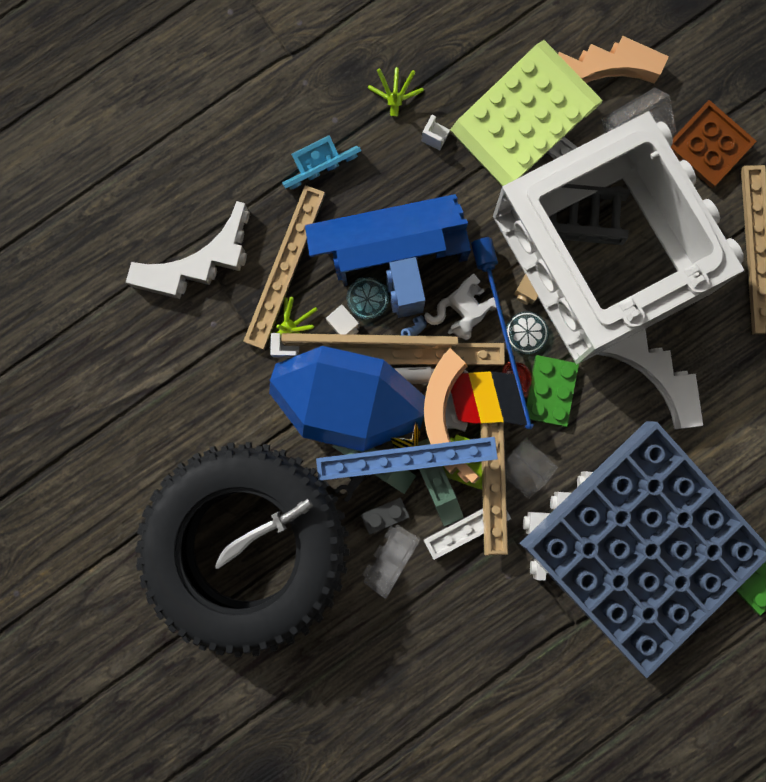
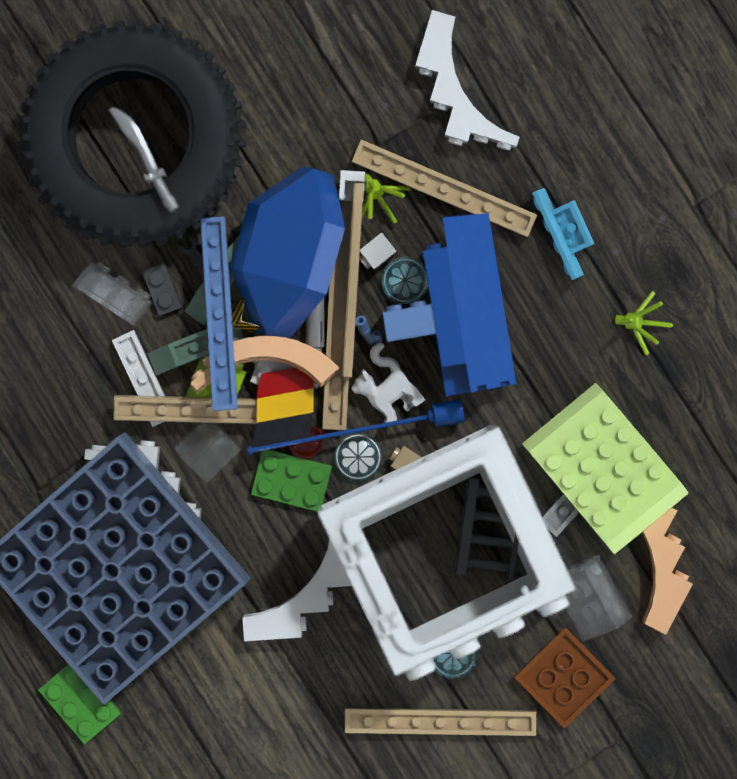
camera: 85 degrees right, 5 degrees up
white panel [422,115,450,150] -> none

